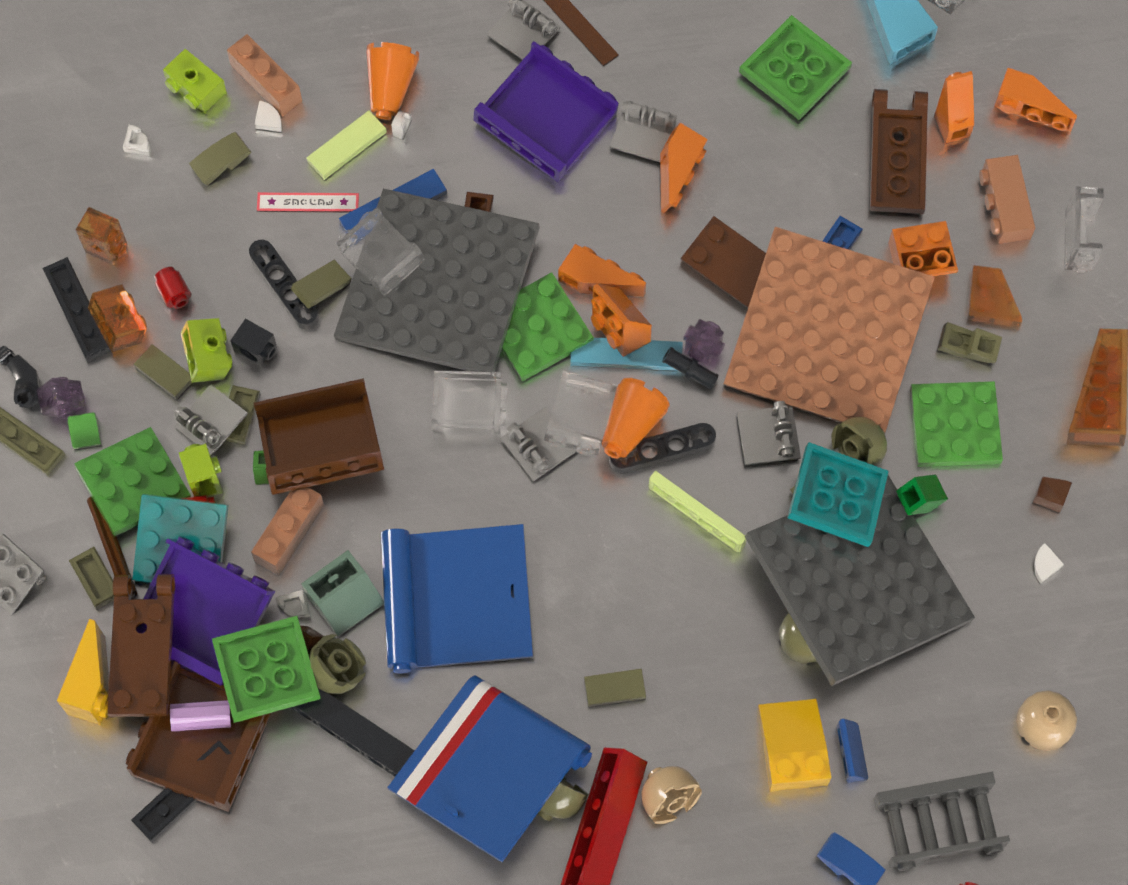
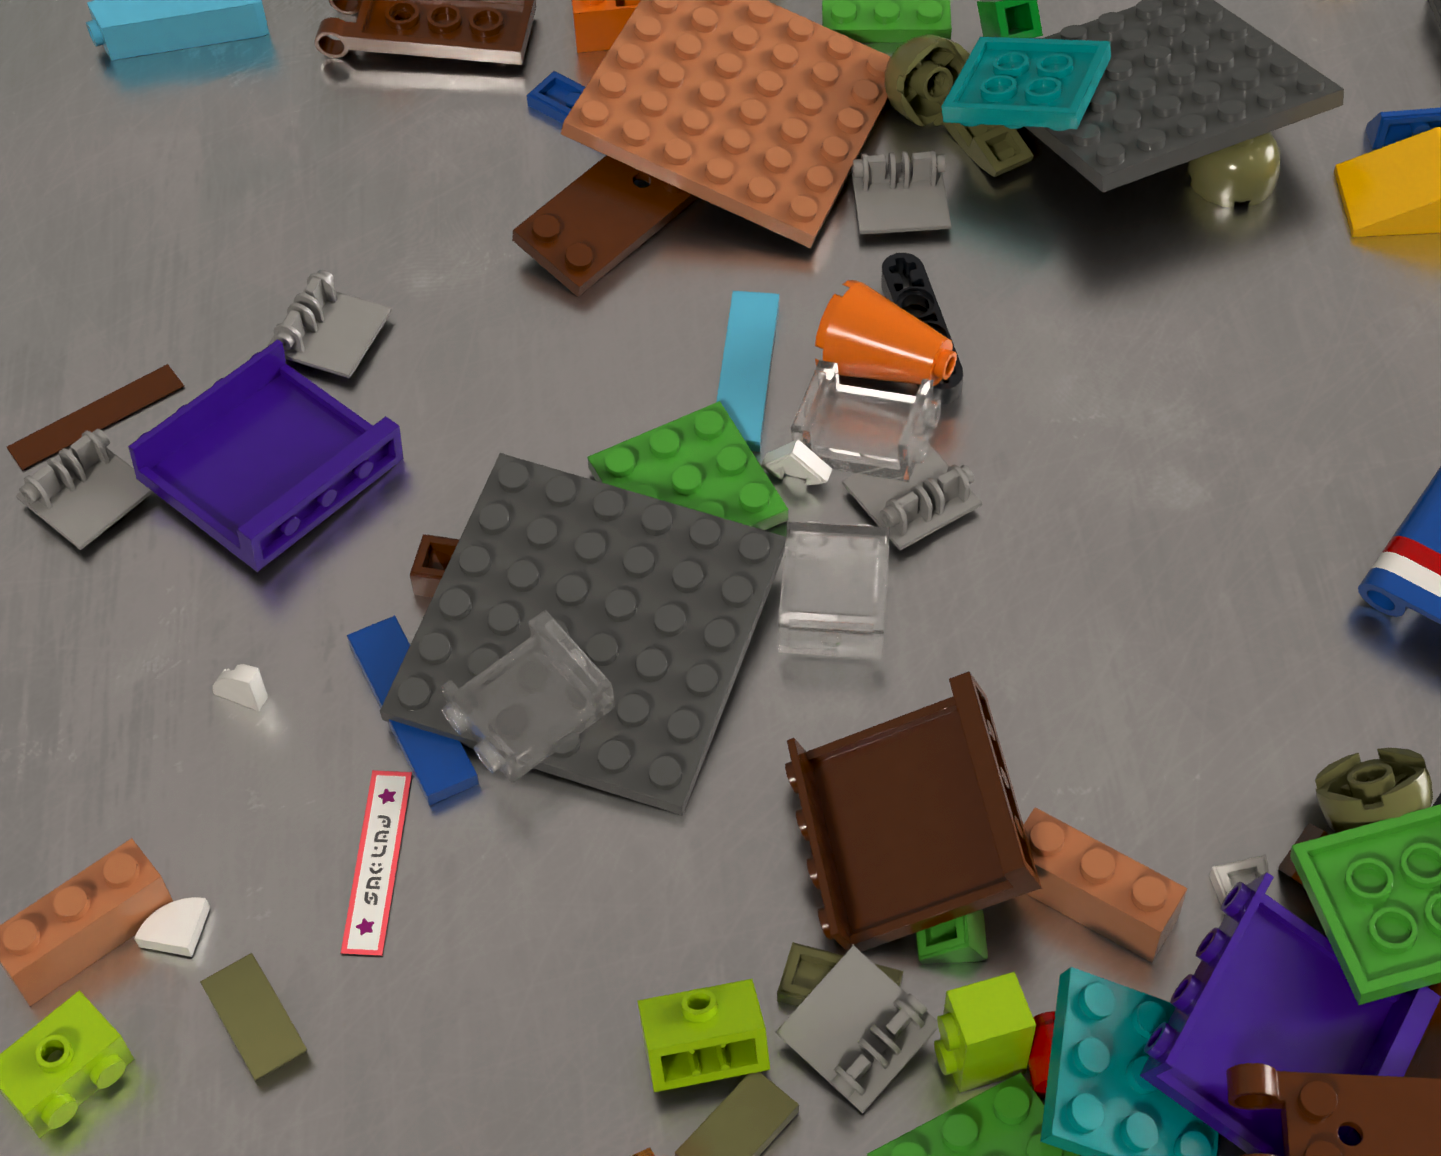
camera: 85 degrees left, 15 degrees down
red brick [154,266,192,309] -> none
black brick [230,318,277,367] -> none
black beam [249,239,319,329] -> none
olive tile [291,259,352,309] -> none
sand green slope [301,550,384,637] -> none
yellowish green tile [306,110,387,180] -> none
orange cone [366,42,420,120] -> none
blue door [381,524,533,674] -> none
orange slope [558,244,646,297] -> none
olive tile [584,669,646,707] -> none
orange slope [591,283,652,357] -> none
yellowish green tile [649,470,746,553] -> none
orange slope [660,123,708,213] -> none
black pin [662,347,719,390] -> none
clear purple brick [683,319,725,366] -> none
bright green plate [739,15,852,120] -> none
none -> white tile [761,439,832,485]

